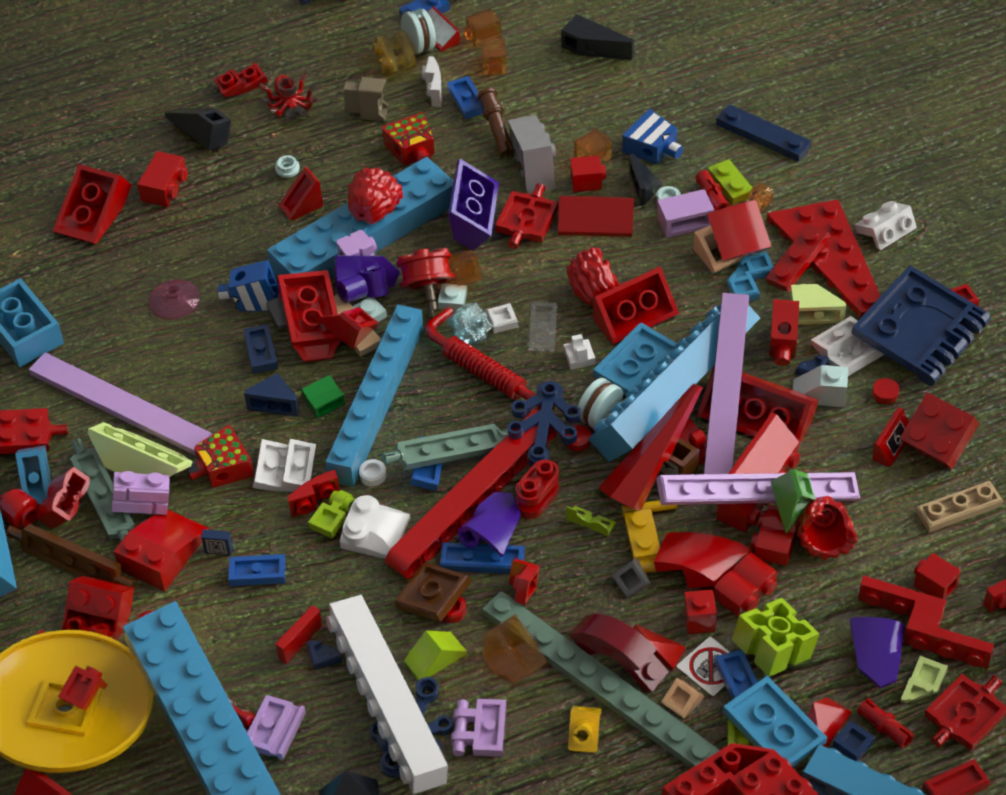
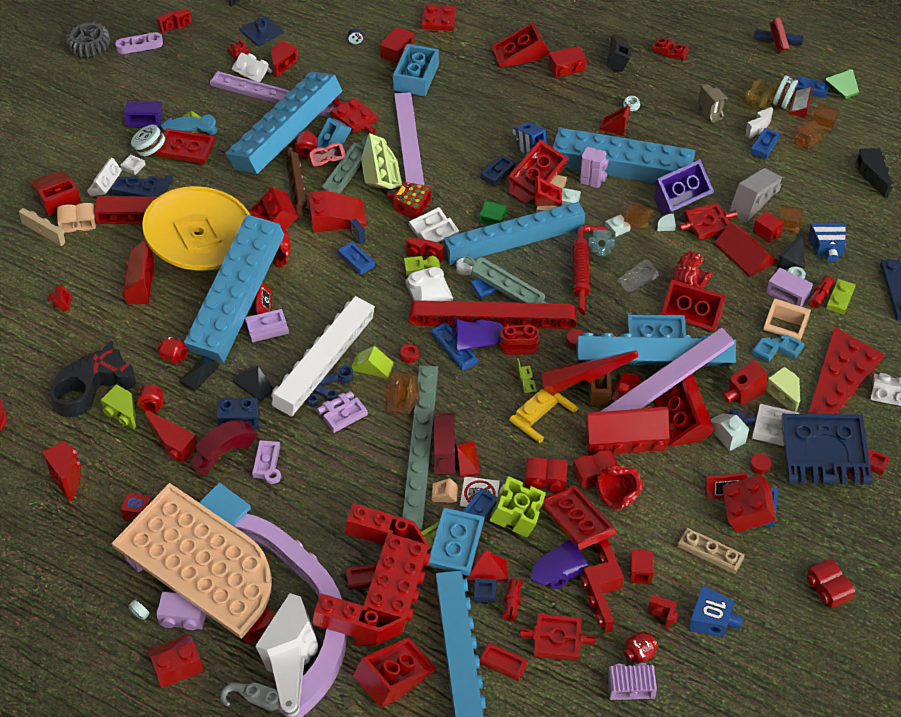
camera: 50 degrees right, 0 degrees up
red bracket [58,665,108,712] -> none
lavender brick [112,471,169,515] -> none
clear pink dish [149,279,200,319] -> none
dark blue slope [244,373,299,417] -> none
animal [259,72,318,123] -> none
red tile [276,605,323,664] -> none
dark blue tile [307,641,342,670] -> none
dark purple panel [335,255,400,303] -> none
red hair [348,167,403,224] -> none
red torso [382,112,435,165] -> none
reddish brown tile [394,562,471,622] -> none
red wheel [396,248,456,318] -> none
reddish brown pin [476,87,515,158] -> none
white tile [486,303,518,333] -> none
dark blue plant [507,381,581,467] -> none
red bracket [509,559,540,605] -> none
white tile [563,334,596,370] -> none
yellow bracket [568,706,602,753] -> none
light aqua head [578,378,623,428] -> none
dark grey slope [611,558,650,598] -> none
red slope [653,532,752,588] -> none
lavender tile [656,472,860,505] -> none
red brick [684,590,717,635] -> none
red slope [707,200,772,262] -> none
clear orange cone [747,183,774,213] -> none
red plate [766,223,830,293] -> none
bright green slope [771,469,816,534] -> none
yellowish green slope [901,656,948,703] -> none
none -> red tile [541,485,616,550]
none -> light aqua tile [657,213,676,231]

